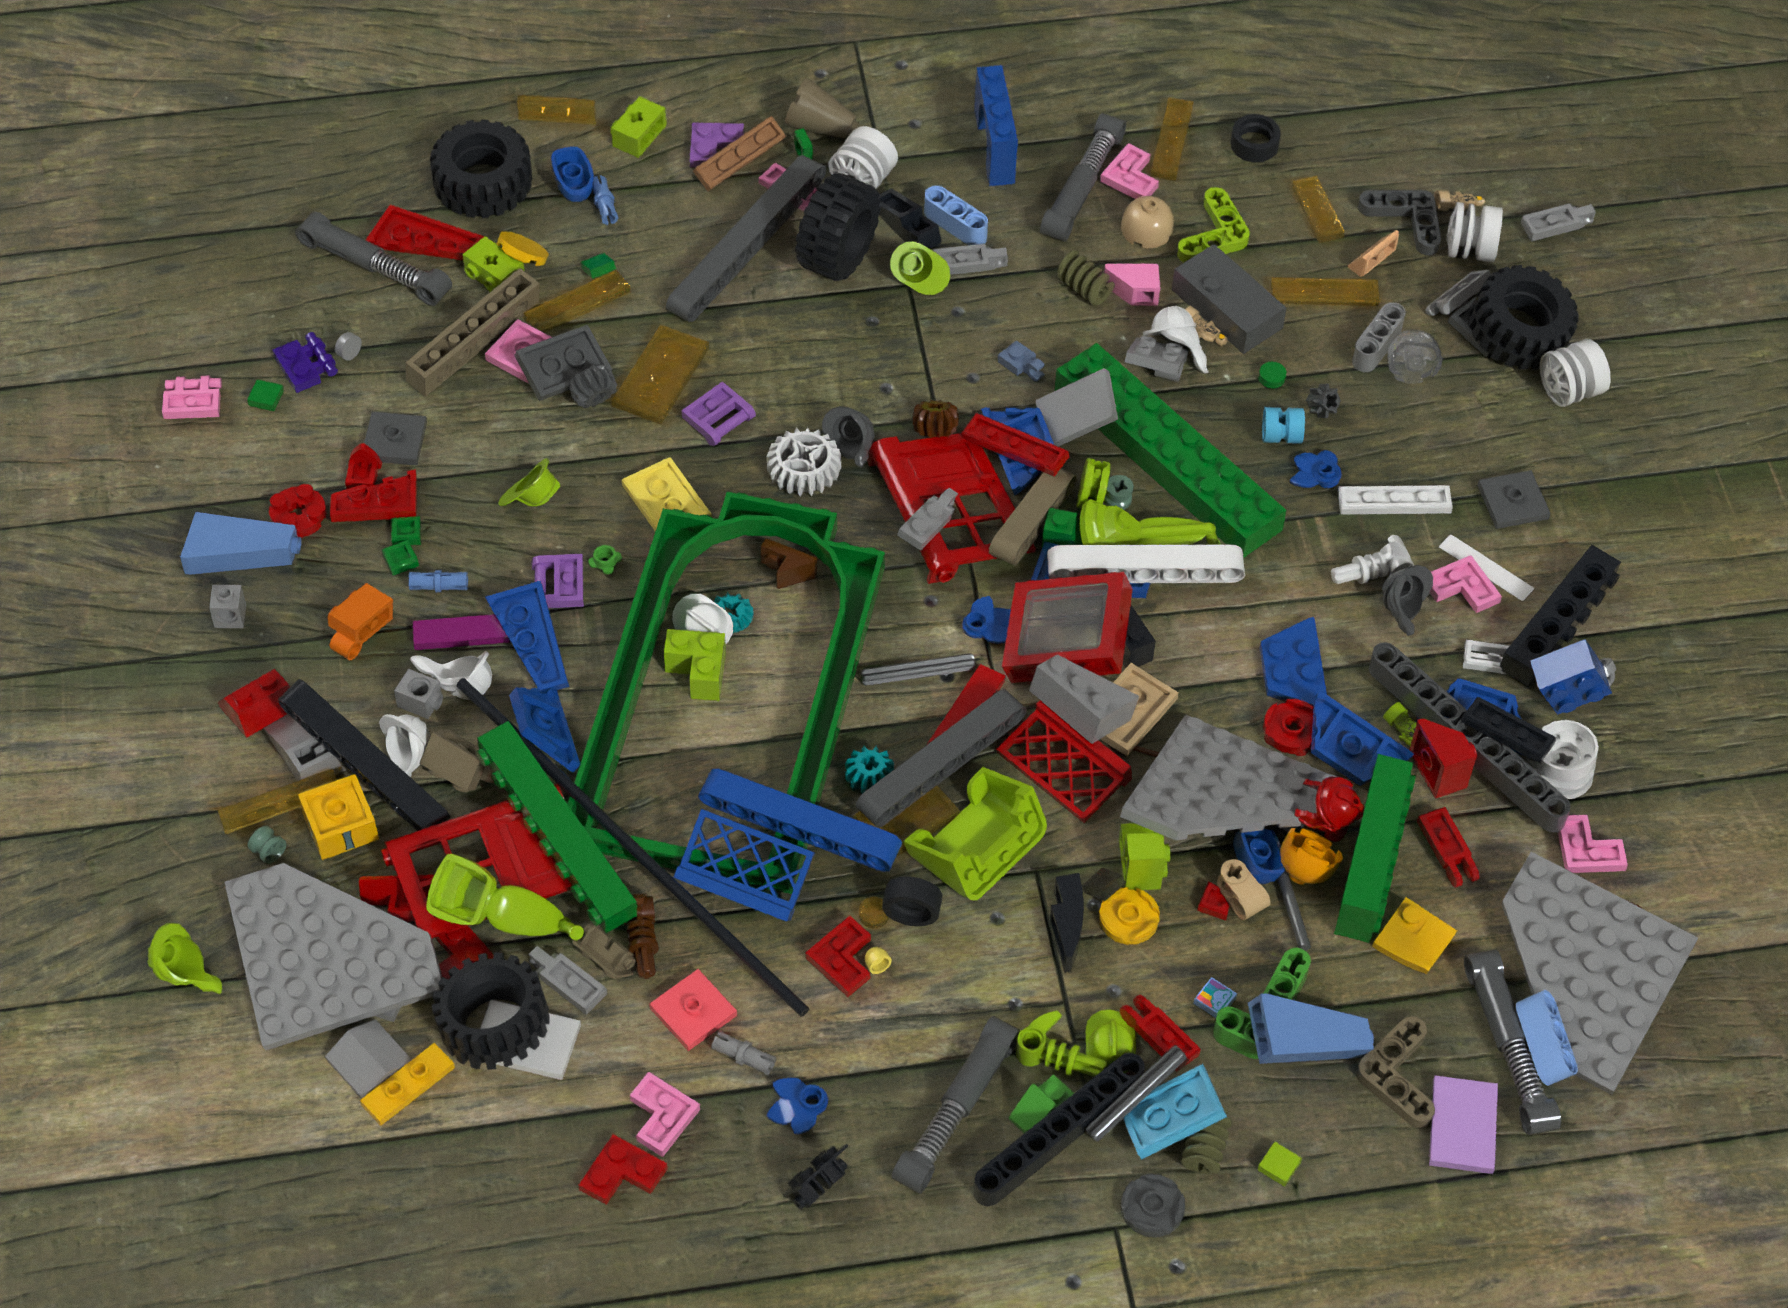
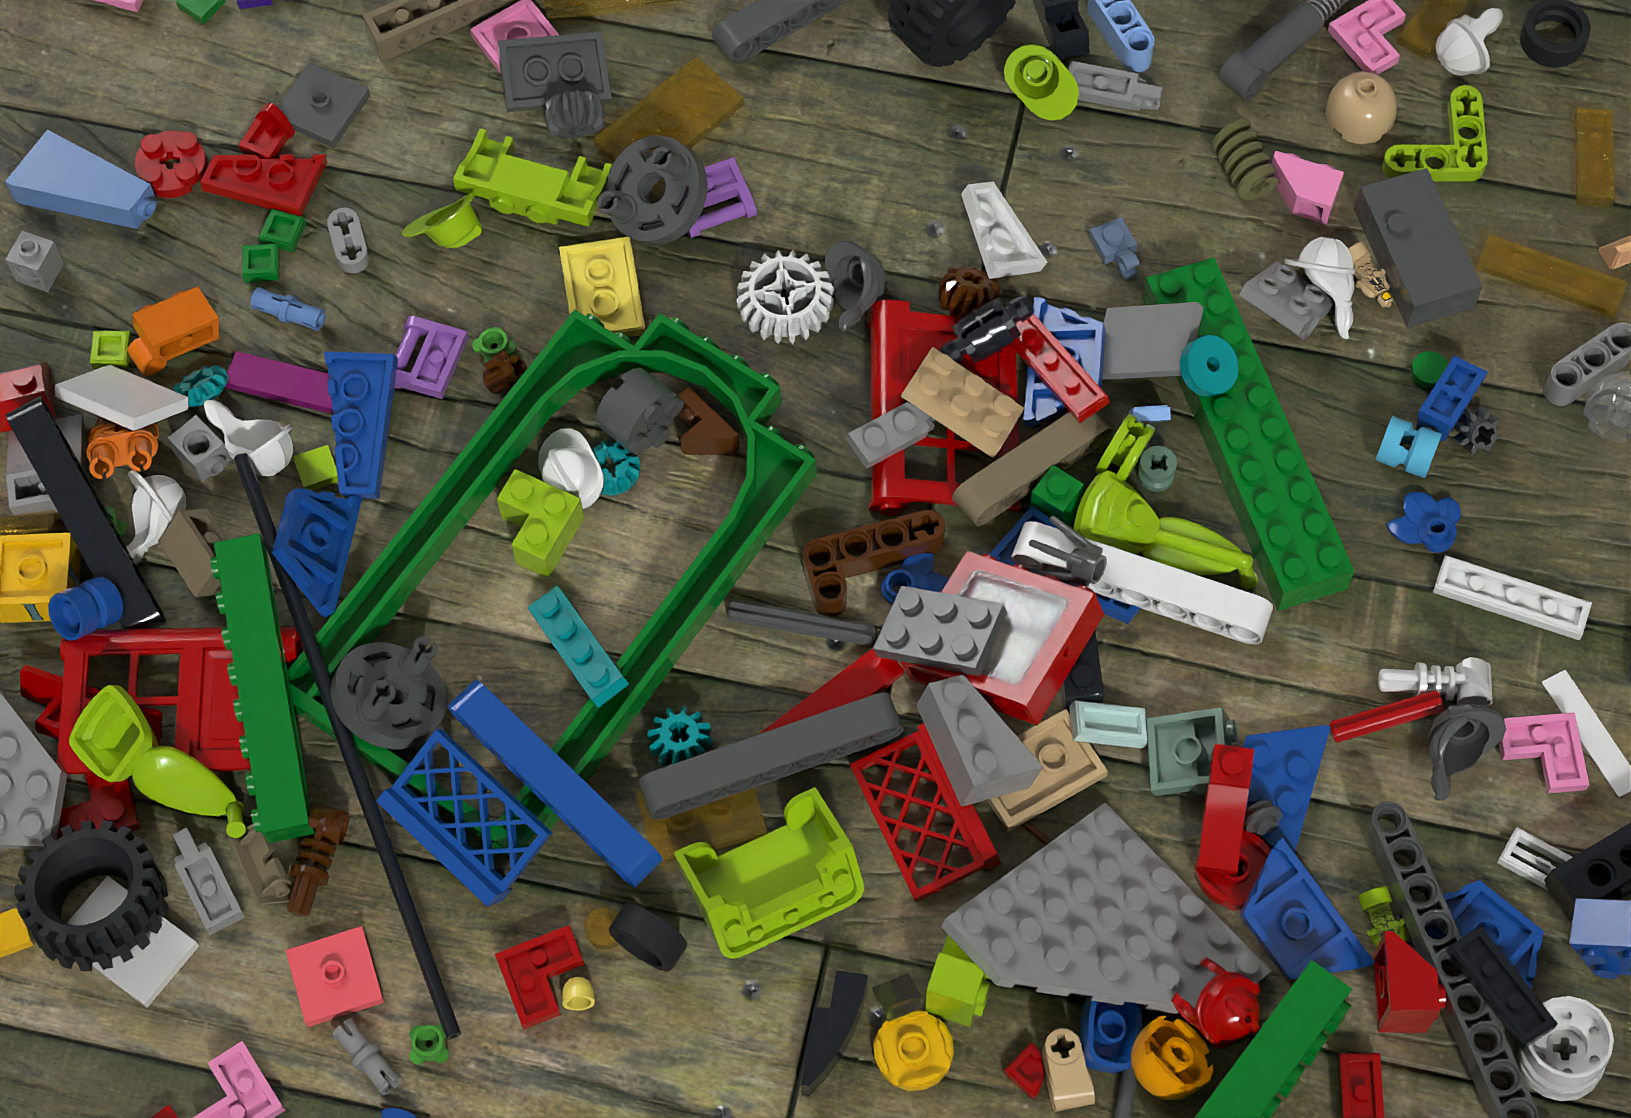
camera: 25 degrees right, 10 degrees up
none -> blue wheel [48,577,123,641]
none -> white tile [55,365,188,431]
none -> orange pin [87,417,159,479]
none -> lime tile [90,331,132,369]
none -> teal gear [173,365,229,407]
none -> lime tile [293,445,338,491]
none -> light grey beam [327,207,370,274]
none -> dark grey piece [330,637,447,749]
none -> bright green plate [409,1024,449,1065]
none -> lime bracket [453,128,613,227]
none -> reddish brown gear [483,350,527,397]
none -> teal plate [527,585,629,708]
none -> dark grey brick [596,368,684,455]
none -> dark grey piece [597,136,708,245]
none -> reddish brown beam [803,510,945,617]
none -> plate [873,586,1007,676]
none -> tan plate [901,347,1024,458]
none -> black piece [939,296,1035,364]
none -> white wing [961,182,1047,279]
none -> dark grey plant [1025,516,1107,587]
none -> light aqua tile [1069,700,1148,748]
none -> light blue tile [1129,405,1171,423]
none -> sand green plate [1147,707,1238,796]
none -> teal piece [1180,335,1239,397]
none -> red slope [1197,744,1254,875]
none -> dark grey plate [1244,800,1283,835]
none -> red axle [1329,690,1444,743]
none -> blue hinge [1416,356,1488,441]
none -> white piece [1436,8,1503,76]

